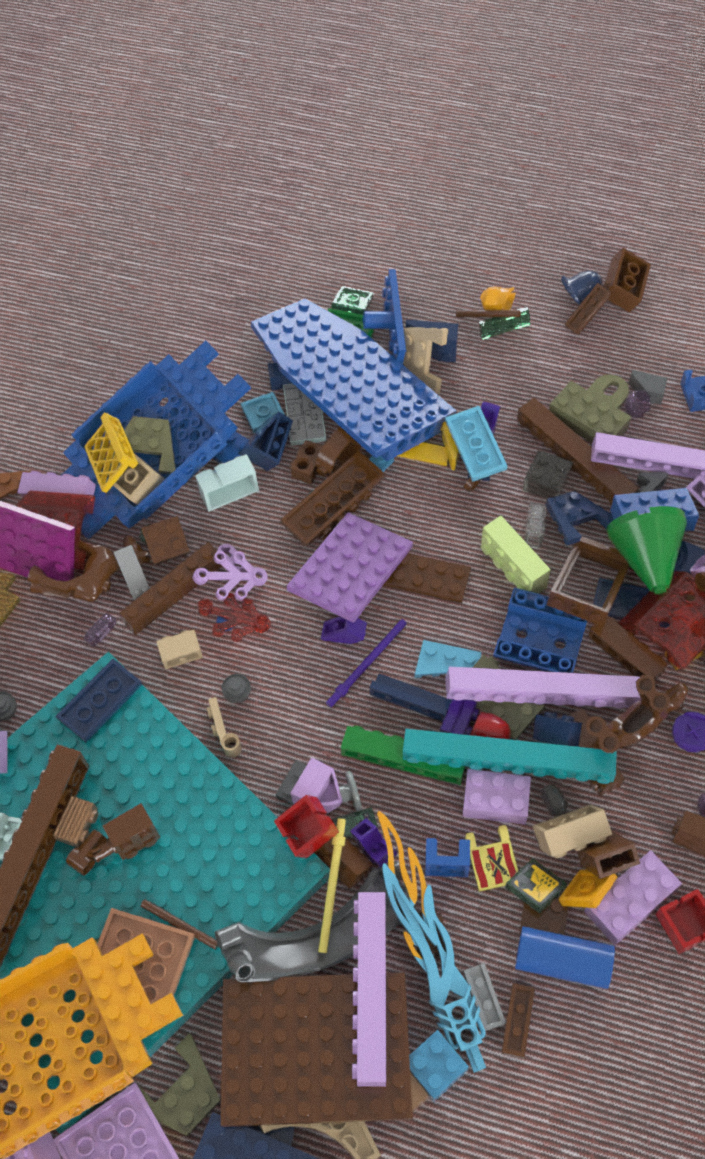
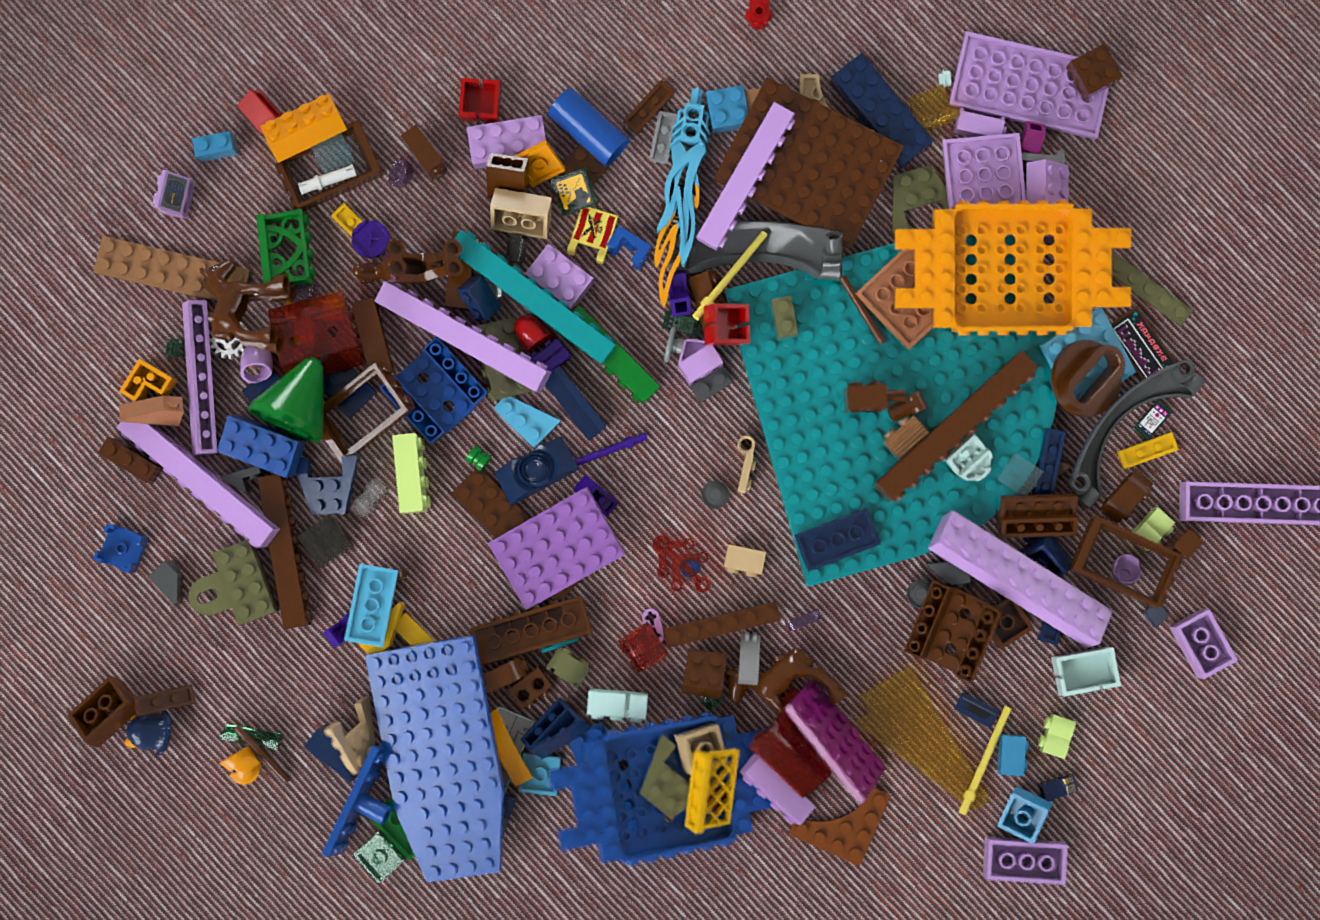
camera: 150 degrees left, 25 degrees up
lavender plant [193,551,267,600] -> none
clear purple hair [625,390,650,418] -> none
none -> green wheel [465,445,492,472]
none -> light orange slope [490,709,533,787]
none -> dark blue slope [495,437,579,506]
none -> olive brick [545,647,590,689]
none -> clear red slope [618,622,669,673]
none -> olive brick [770,296,798,340]

